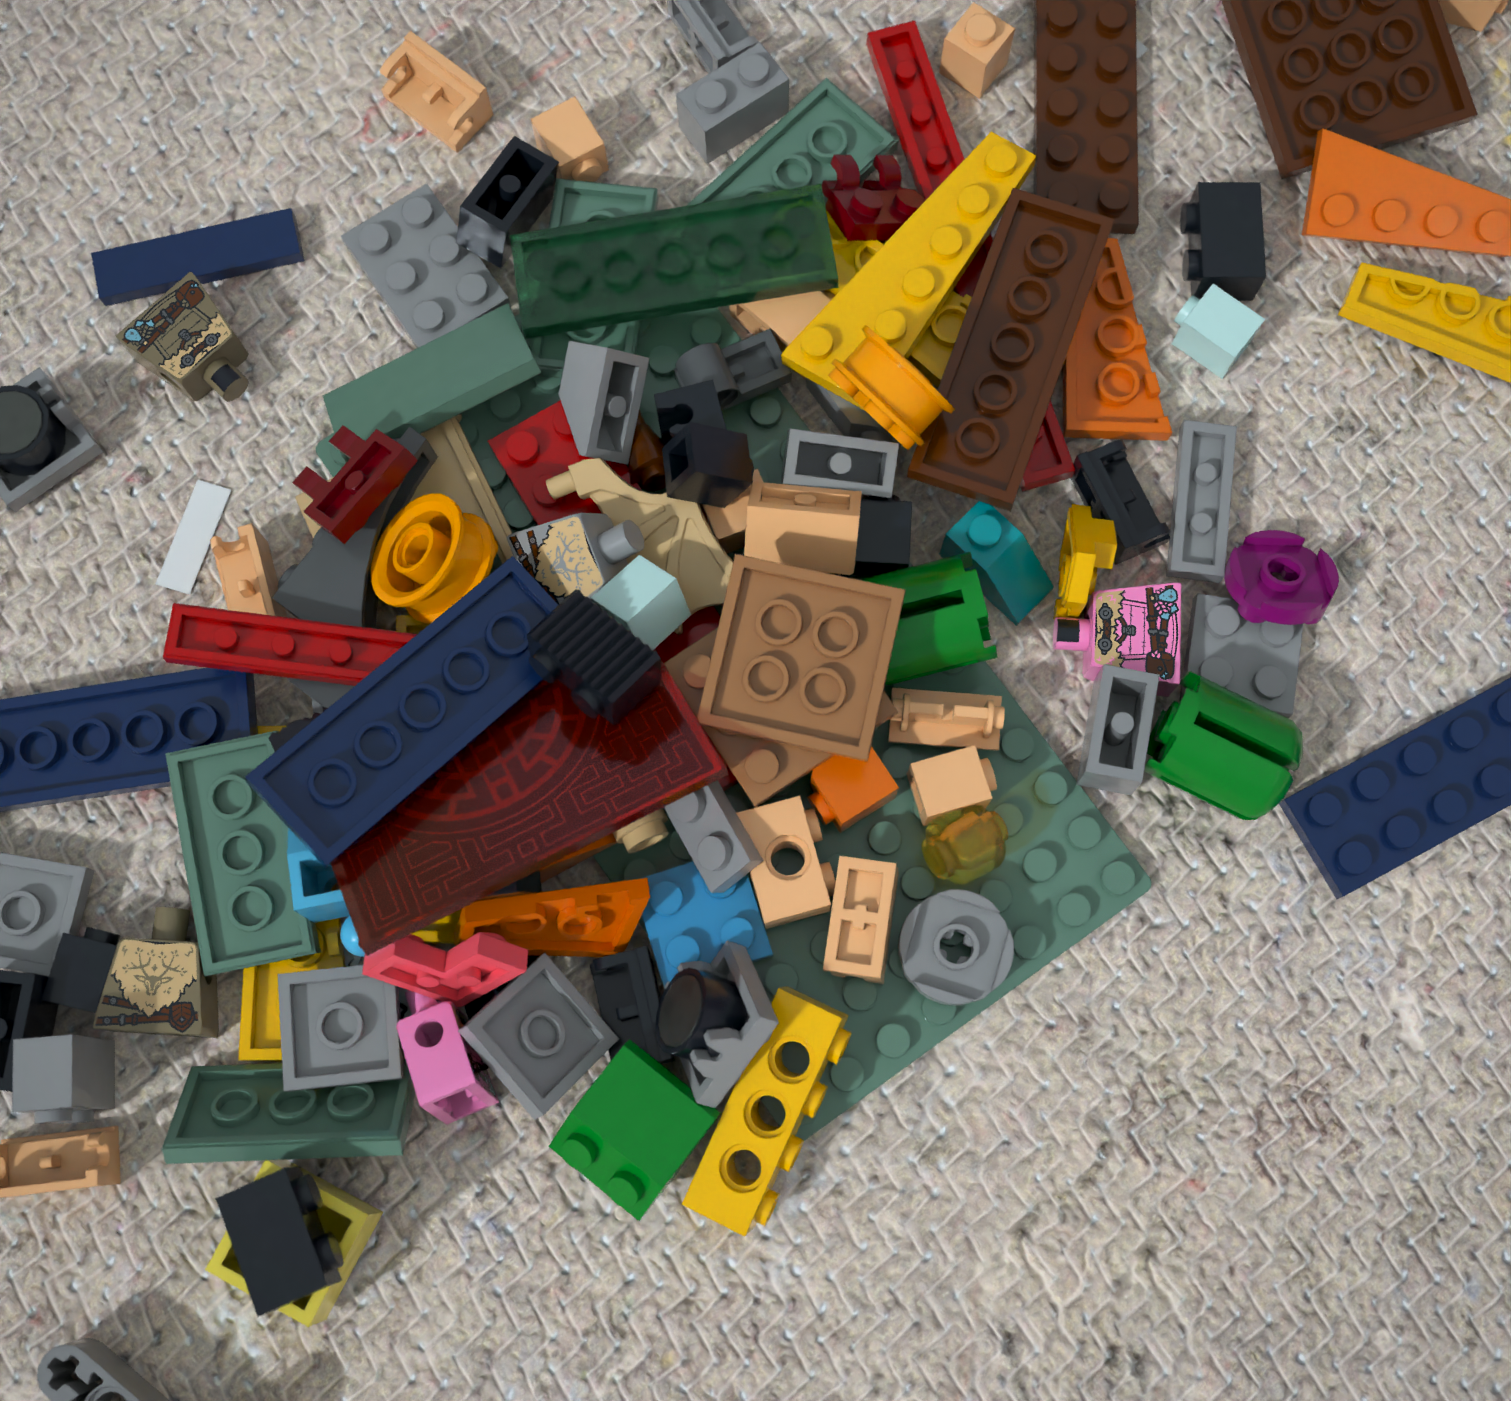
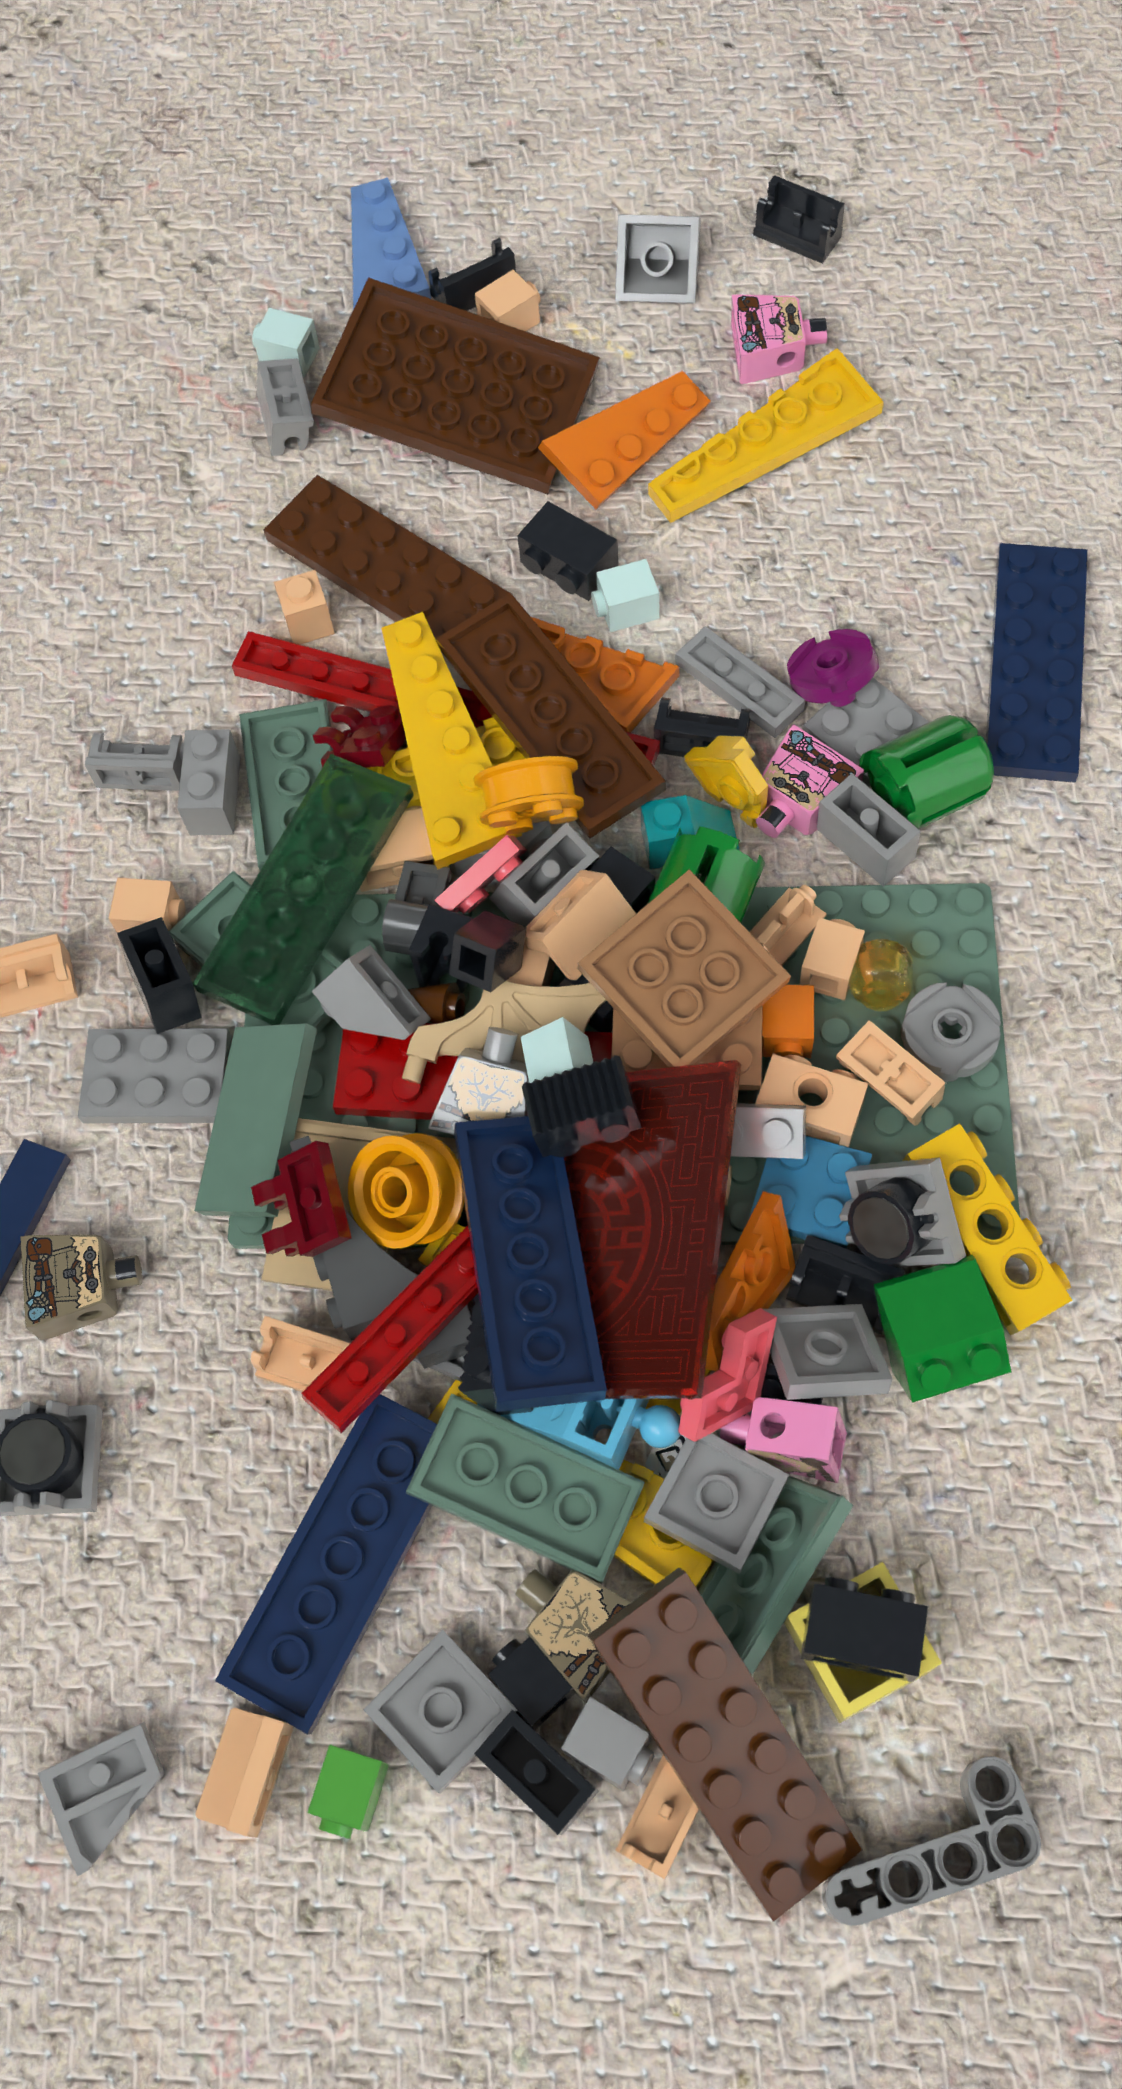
camera: 50 degrees left, 10 degrees down
white sticker [155,480,231,595] -> none
none -> coral plate [435,835,527,915]
none -> reddish brown plate [587,1567,862,1922]

